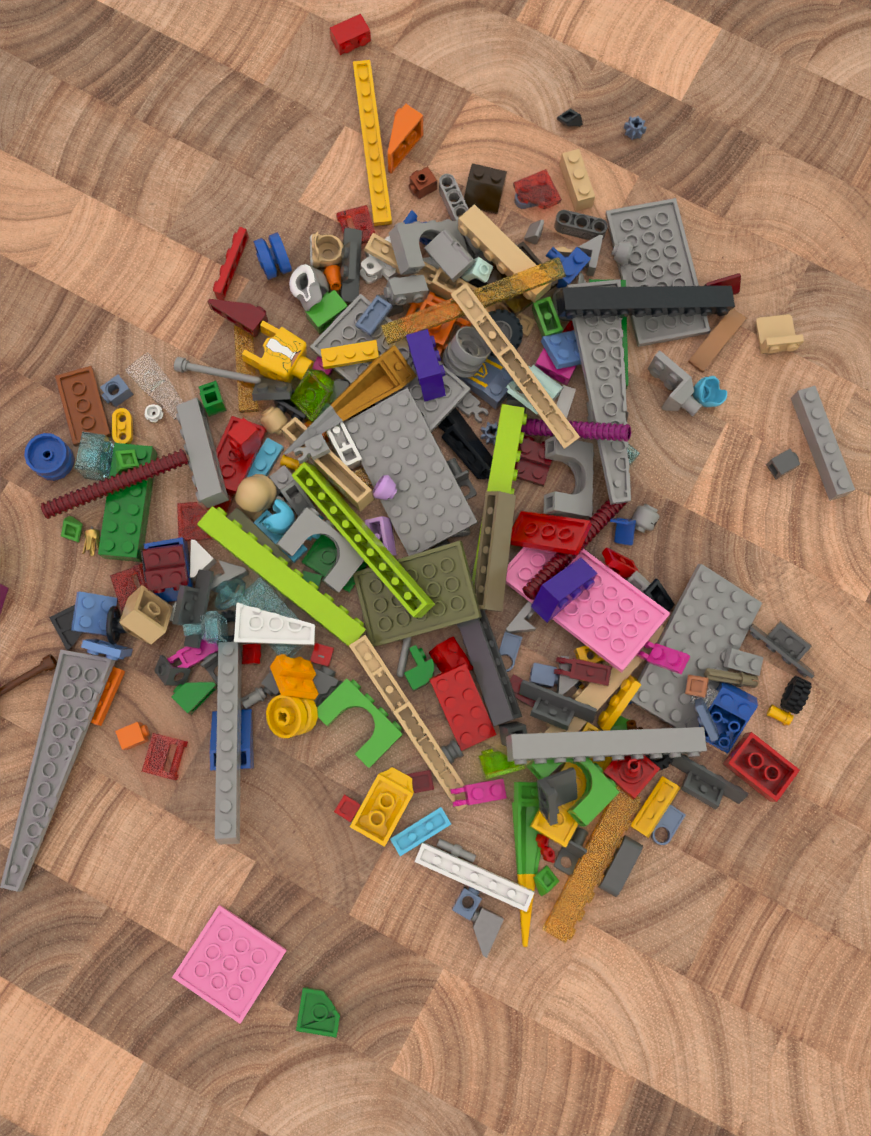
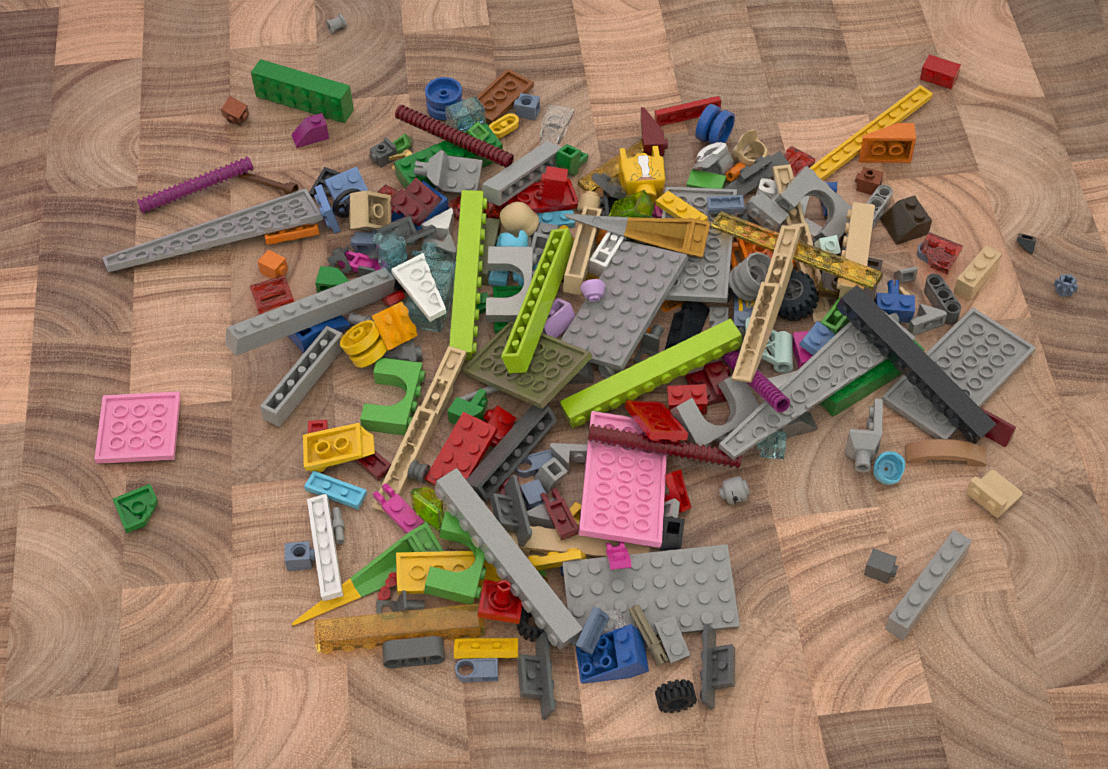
camera: 60 degrees right, 25 degrees down
white plate [145,404,163,423] -> none
light grey piece [174,357,261,384] -> none
light grey plate [293,434,330,464] -> none
red tile [310,643,334,667] -> none
dark purple wedge [406,329,446,402] -> none
light grey piece [424,229,476,282] -> none
flat silver slope [471,907,504,958] -> none
dark tan brick [474,491,516,612] -> none
dark purple wedge [531,557,597,623] -> none
bright green slope [533,865,559,896] -> none
dark grey bracket [537,767,577,826] -> none
blue bracket [610,517,636,546] -> none
light grey cone [611,241,634,266] -> none
nougat tile [685,674,709,698] -> none
red brick [722,732,800,802] -> none
yellow pin [767,704,794,726] -> none
none -> light grey brick [260,326,343,427]
none -> sand blue brick [351,230,378,255]
none -> dark grey brick [369,137,397,168]
none -> light grey plate [414,150,483,194]
none -> light grey brick [533,457,568,493]
none -> red bracket [667,384,708,415]

